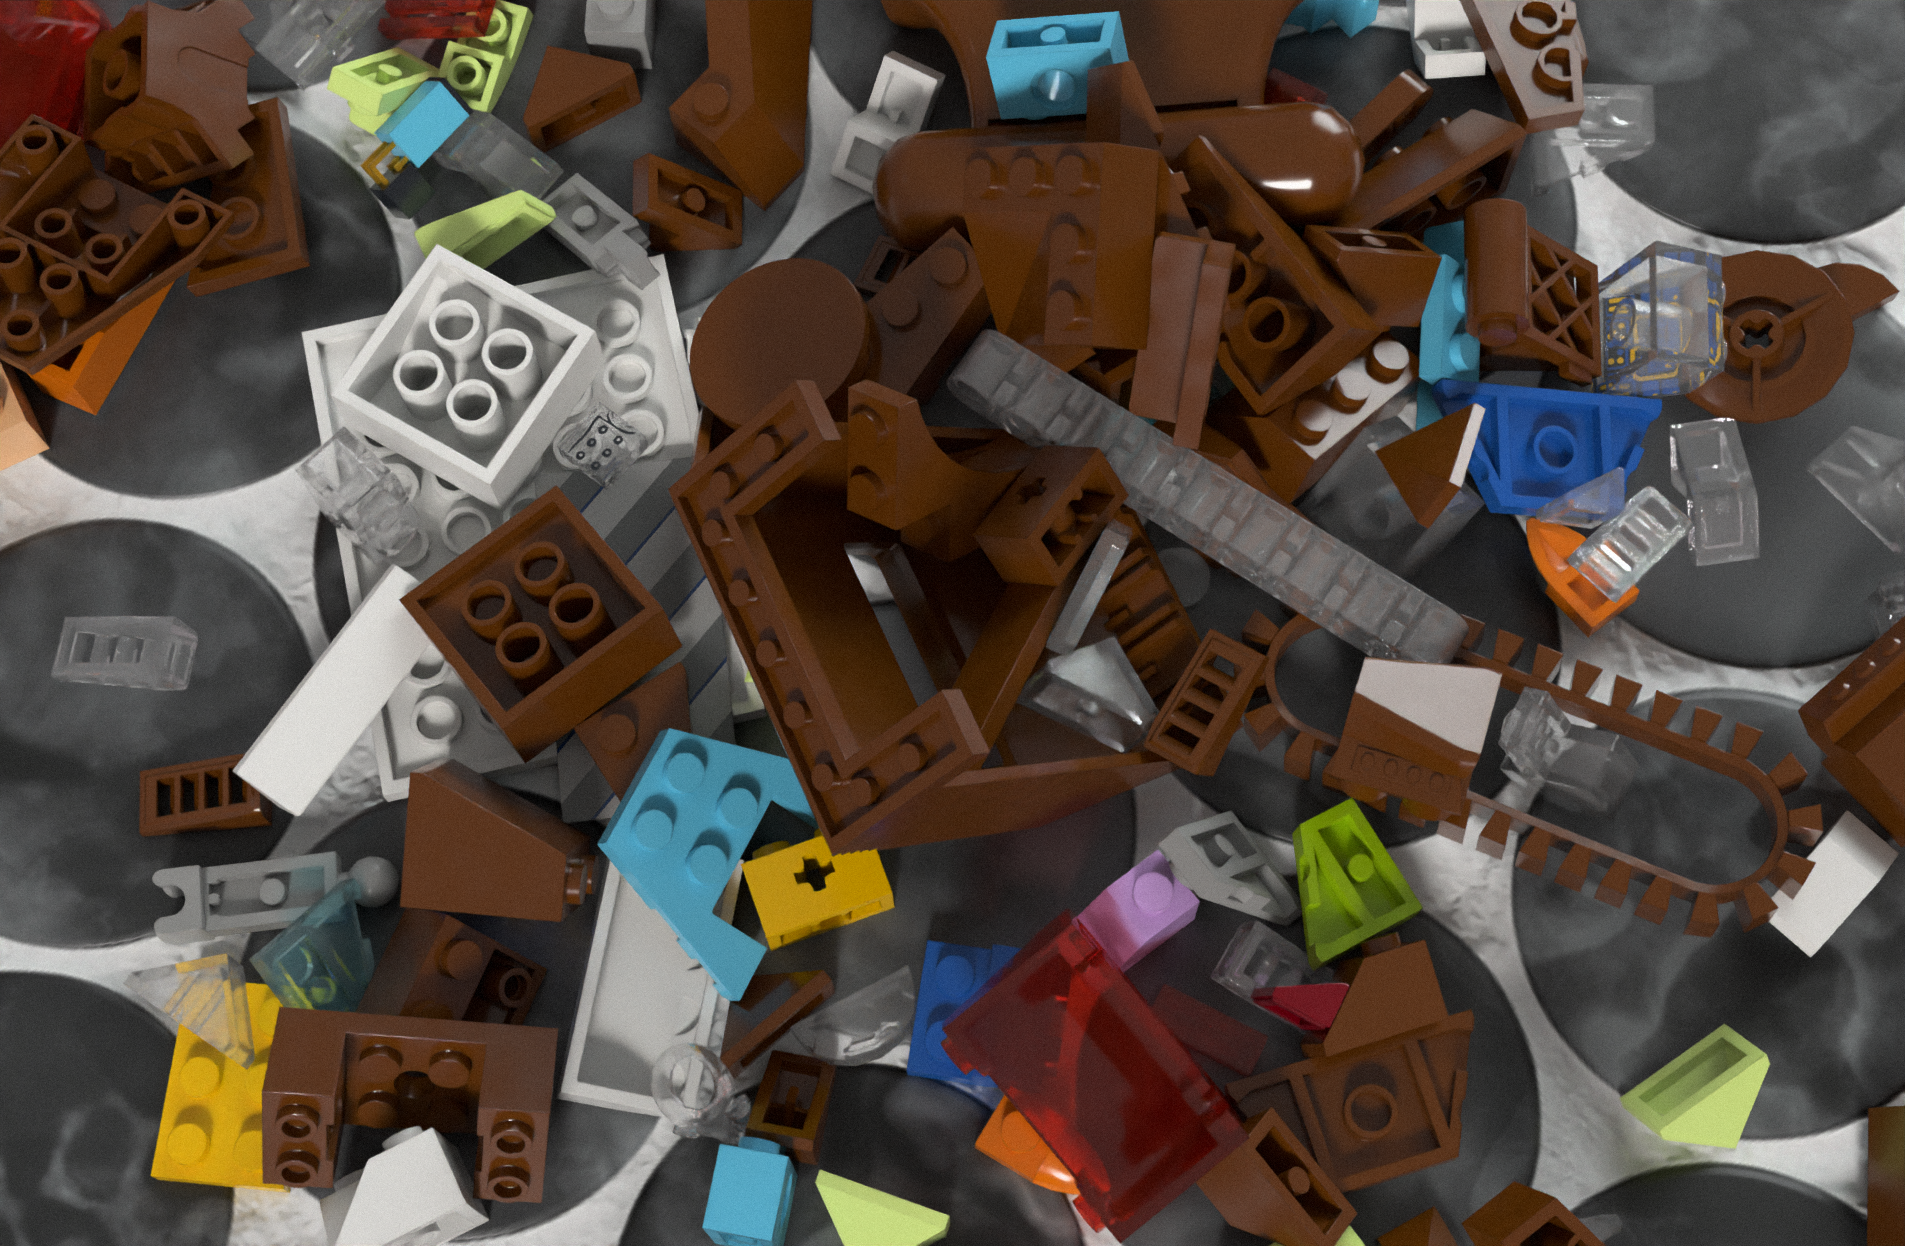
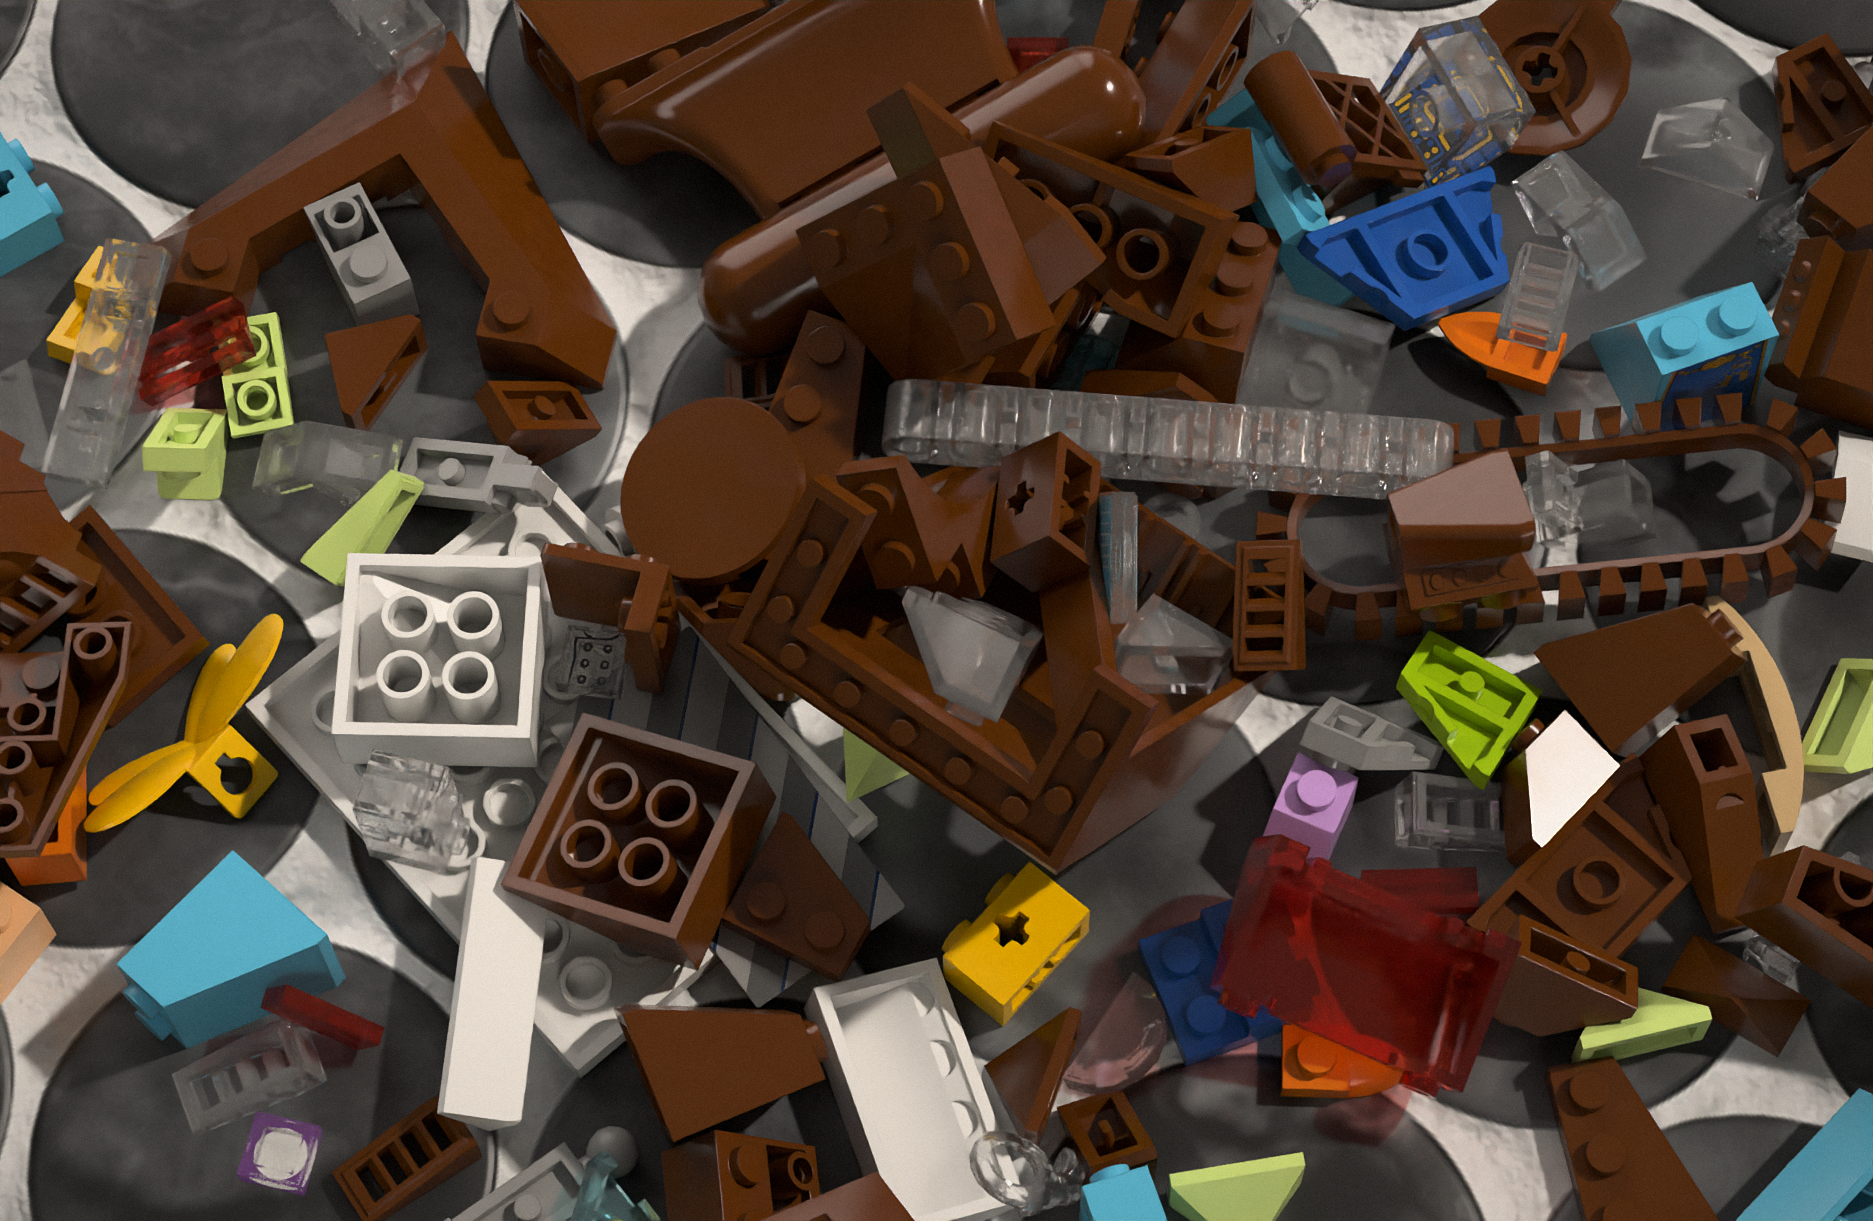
camera: 30 degrees left, 5 degrees down
piece [360,77,474,220] -> none
medium azure wing [597,728,819,1001] -> none
white slope [830,51,946,194] -> none
medium azure brick [986,11,1129,120] -> none
reddish brown panel [1129,231,1236,450] -> none
dark red slope [1250,983,1349,1030] -> none
reddish brown slope [1375,403,1486,529] -> none
clear slope [1536,467,1625,529] -> none
none -> yellow piece [83,614,283,833]
none -> medium azure slope [116,850,346,1049]
none -> clear tile [237,1111,324,1196]
none -> clear red piece [260,984,385,1050]
none -> reddish brown bracket [540,542,681,695]
none -> clear wedge [902,586,1044,726]
none -> reddish brown slope [1533,603,1748,758]
none -> medium azure slope [1589,282,1779,432]
none -> reddish brown slope [1638,714,1764,935]
none -> tan slope [1702,595,1804,856]

